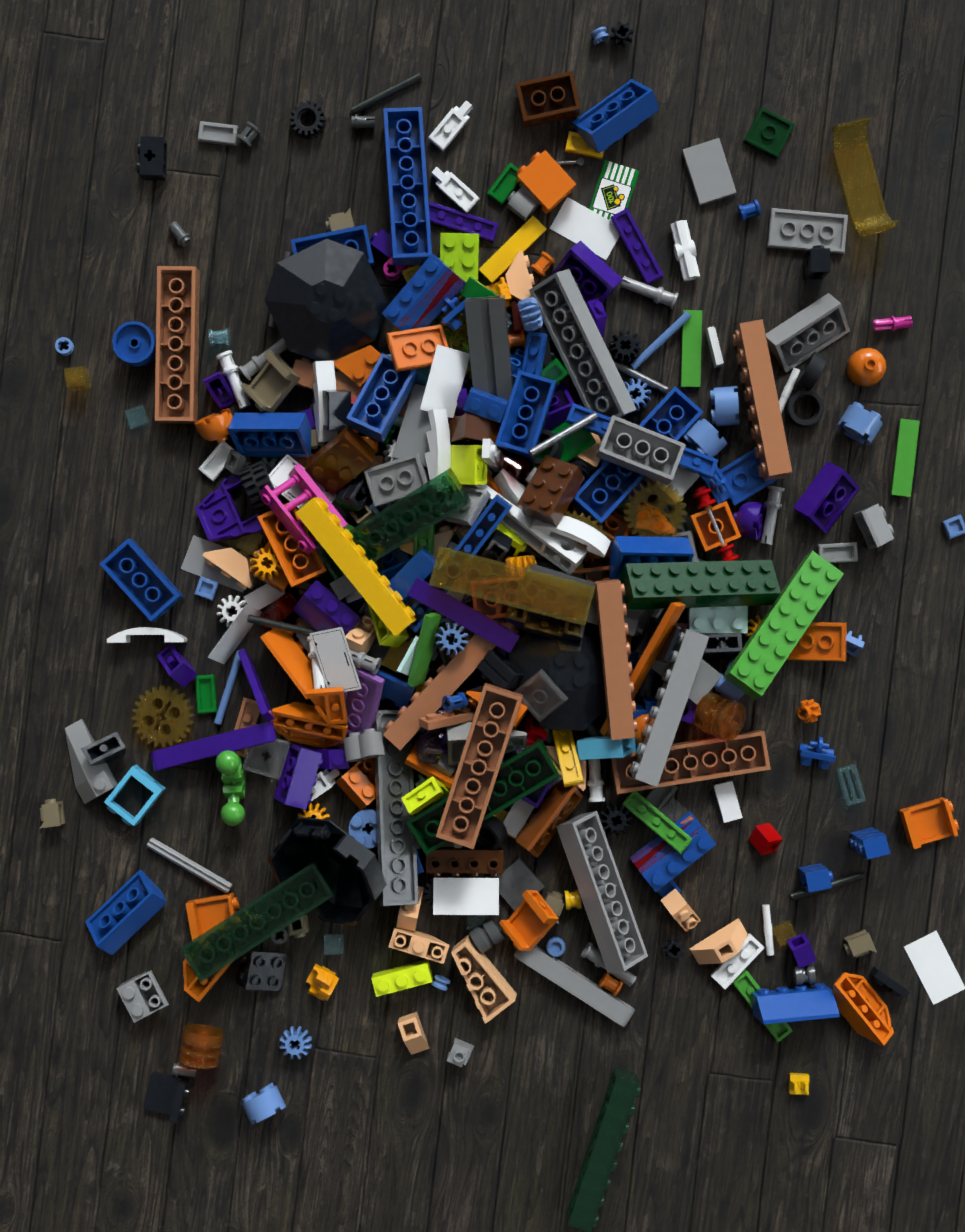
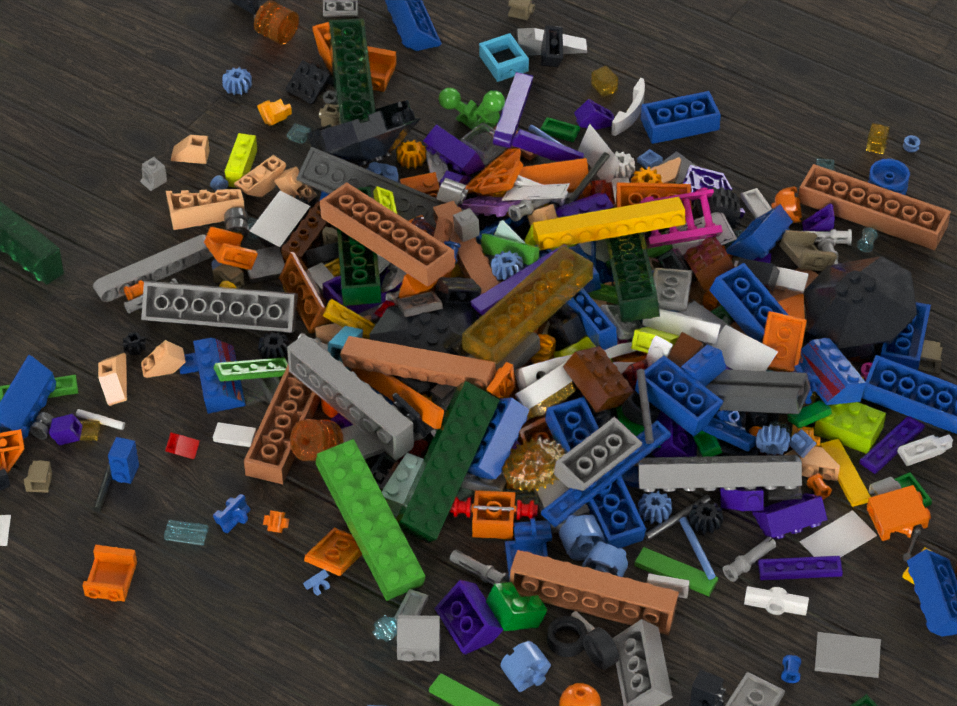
camera: 120 degrees right, 40 degrees down
clear yellow gear [131,685,195,748] -> none
light grey axle [147,838,232,893] -> none
dark grey tile [224,449,250,475] -> none
medium blue brick [241,1082,286,1125] -> none
medium blue tile [546,937,565,957] -> none
sticker [589,160,639,222] -> none
white plate [711,933,765,989] -> none
dark purple cylinder [733,502,766,540] -> none
blue brick [849,827,890,860] -> none
none -> clear light blue gear [373,615,397,642]
none -> light grey brick [453,208,480,242]
none -> orange wing [486,362,516,399]
none -> green brick [486,582,547,631]
none -> clear yellow brick [591,66,618,97]
none -> medium blue tile [789,429,817,458]

